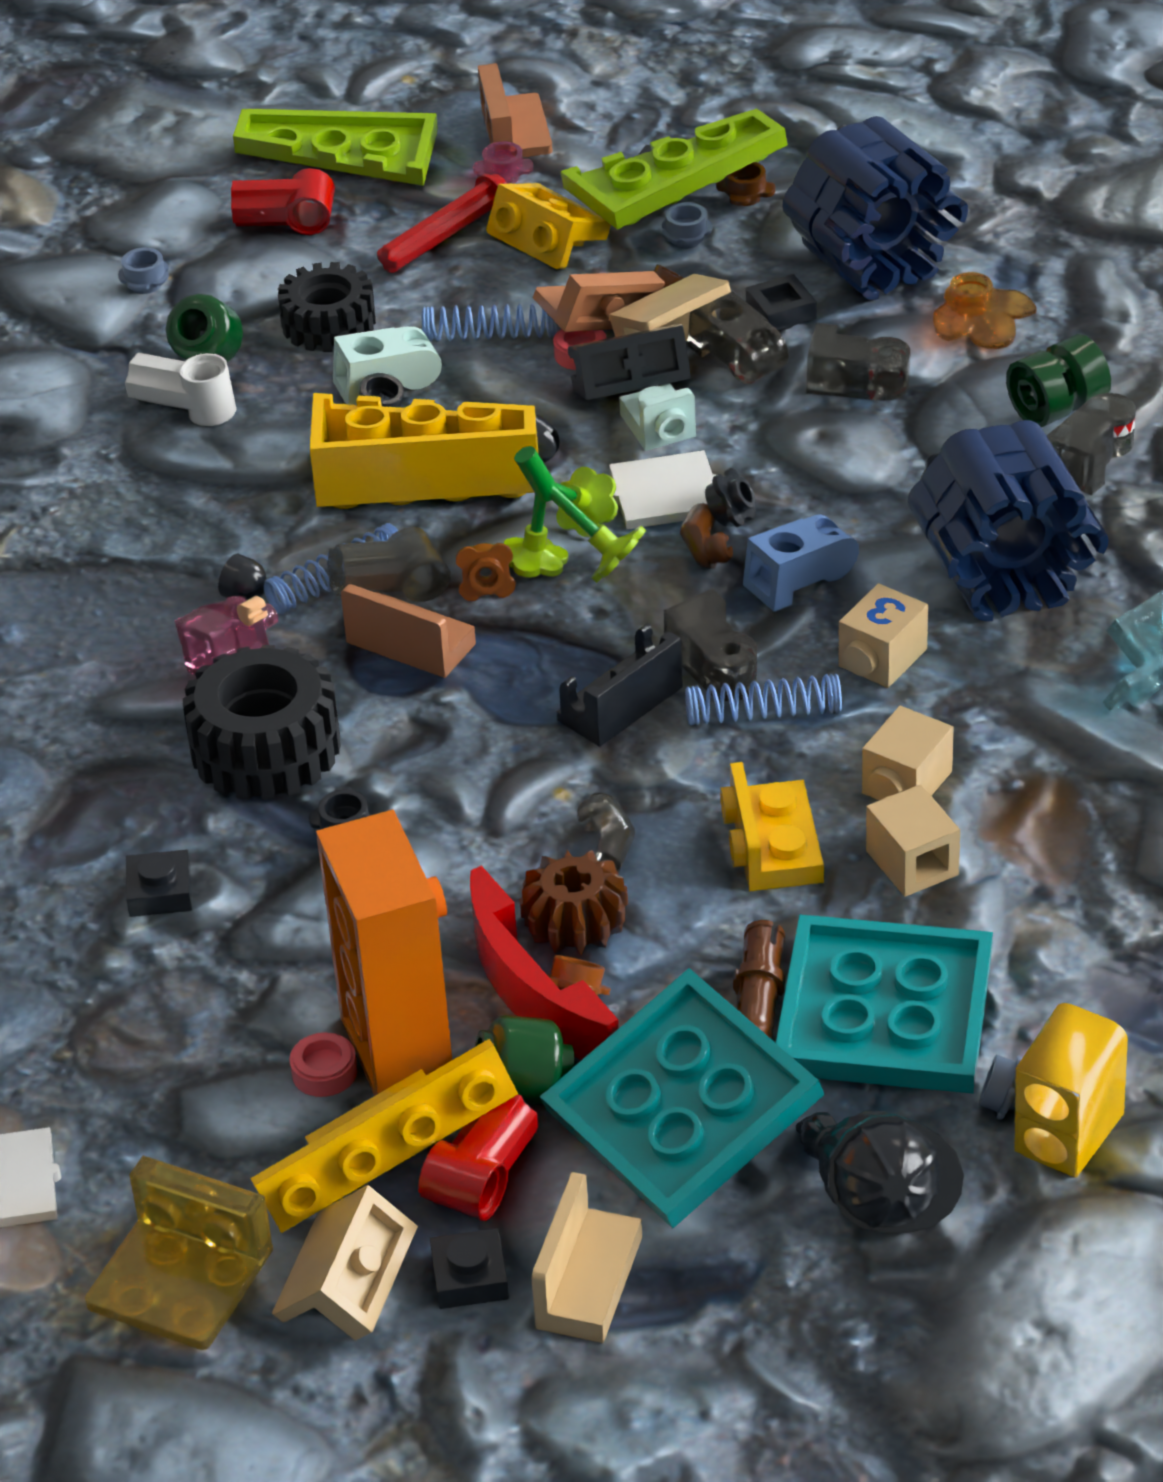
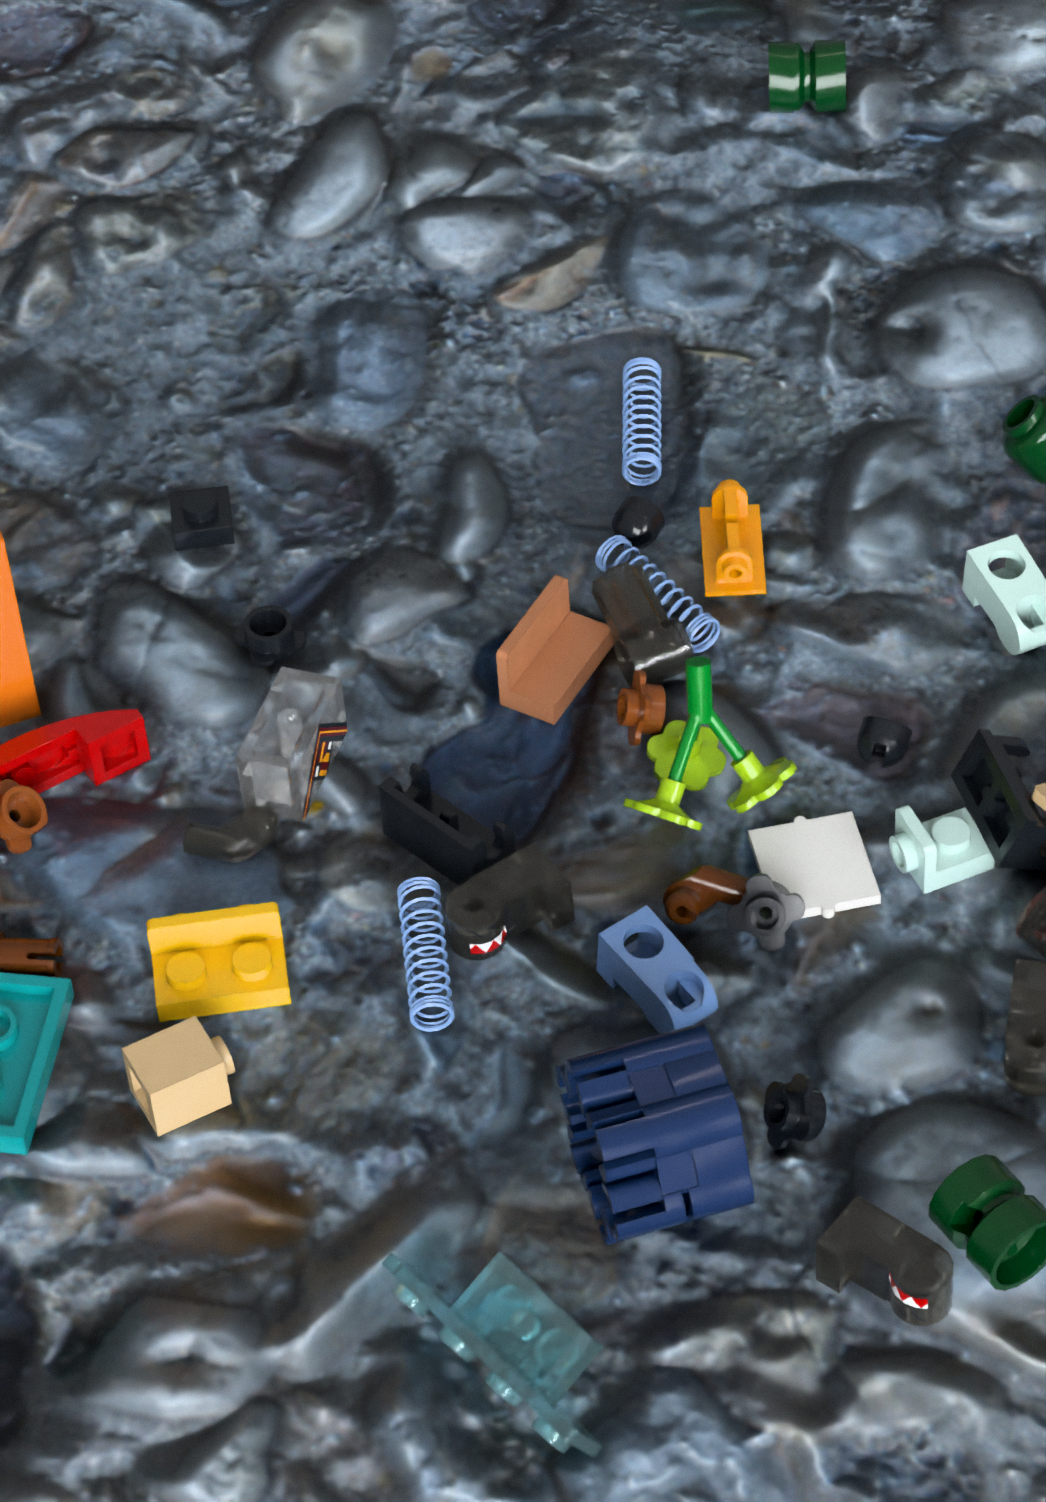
camera: 90 degrees right, 5 degrees up
white piece [125,353,236,426] -> none
clear pink piece [175,596,278,675] -> none
black tyre [182,645,341,800] -> none
yellow wedge [310,393,538,509] -> none
black hinge [359,373,404,407] -> none
reddish brown gear [519,848,628,955] -> none
tan brick [839,583,928,688] -> none
tan brick [862,705,954,801] -> none
none -> clear brick [236,666,348,821]
none -> light blue piece [622,357,662,486]
none -> light orange hinge [699,479,767,597]

